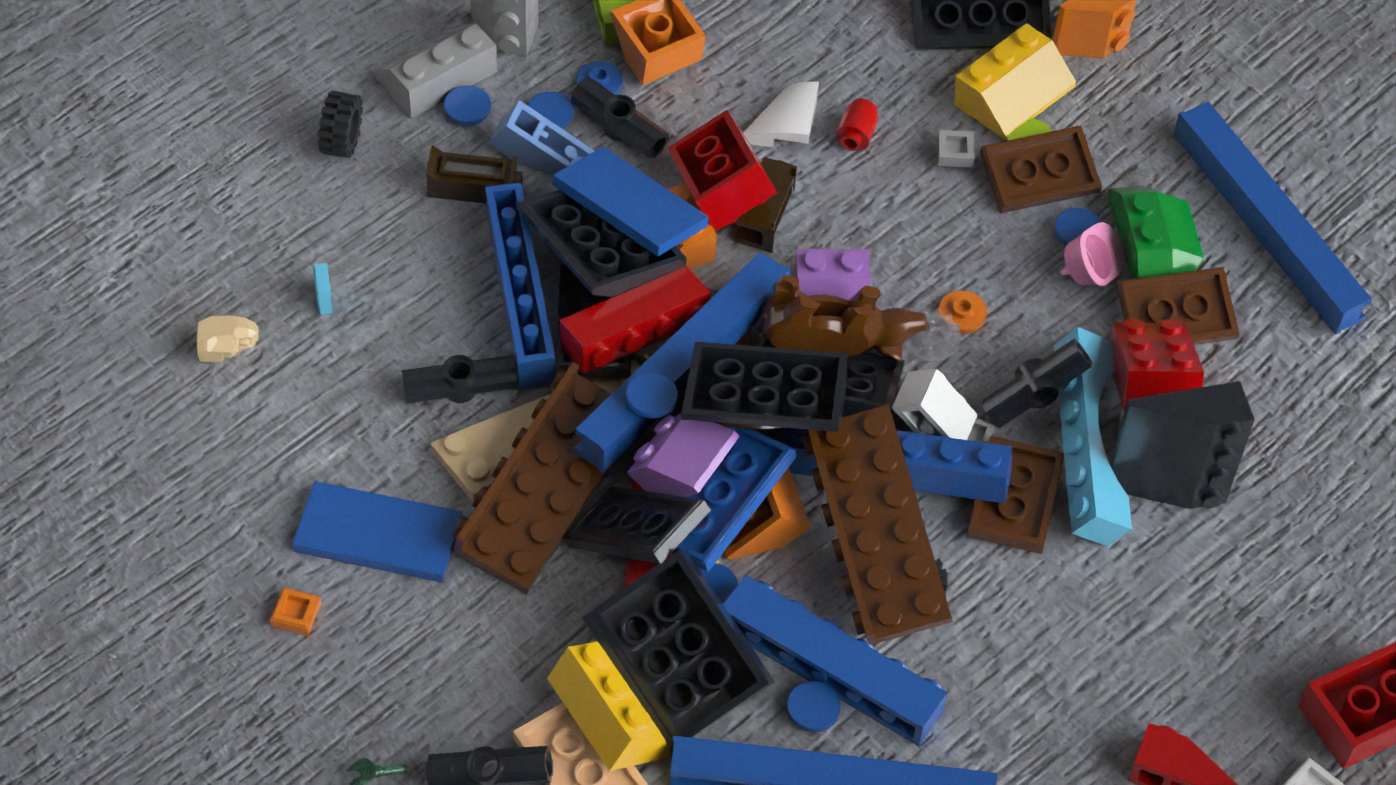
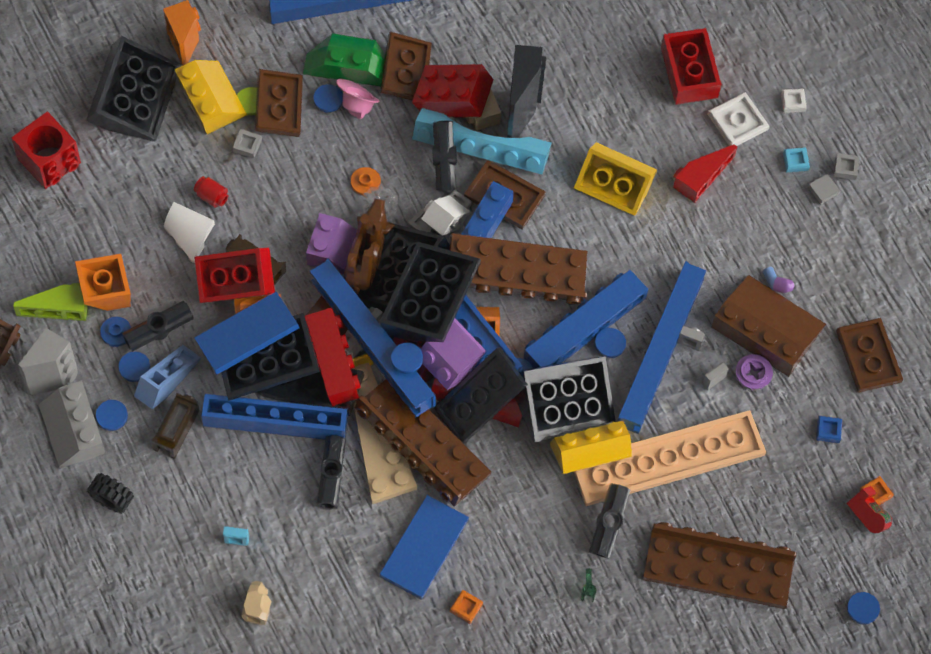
camera: 75 degrees left, 10 degrees up
none -> yellow slope [574,142,657,216]

